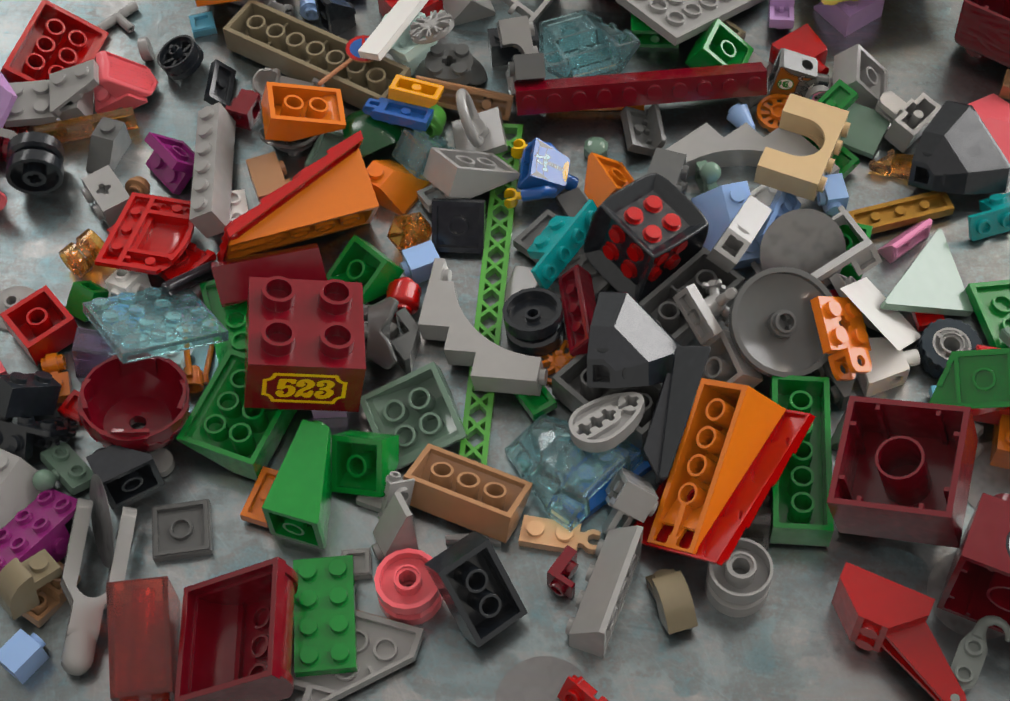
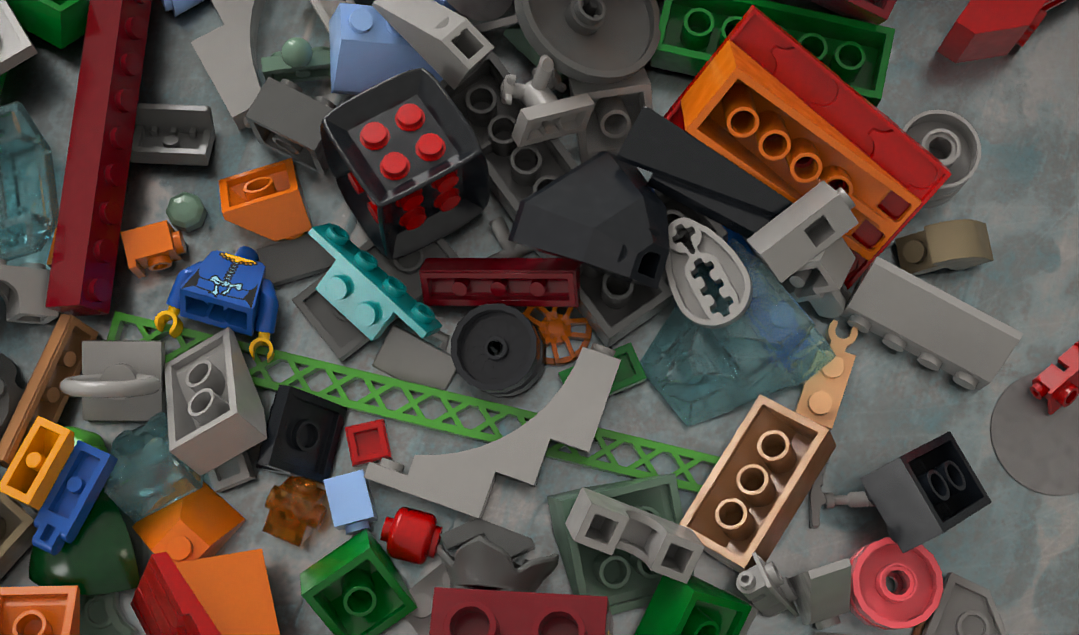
camera: 85 degrees left, 20 degrees up
dark grey brick [508,53,546,82] -> none
dark red bracket [547,545,579,599] -> none
none -> orange brick [121,220,186,278]
none -> red tile [345,419,393,467]
none -> light grey arch [565,487,704,584]
none -> light grey brick [746,180,859,283]

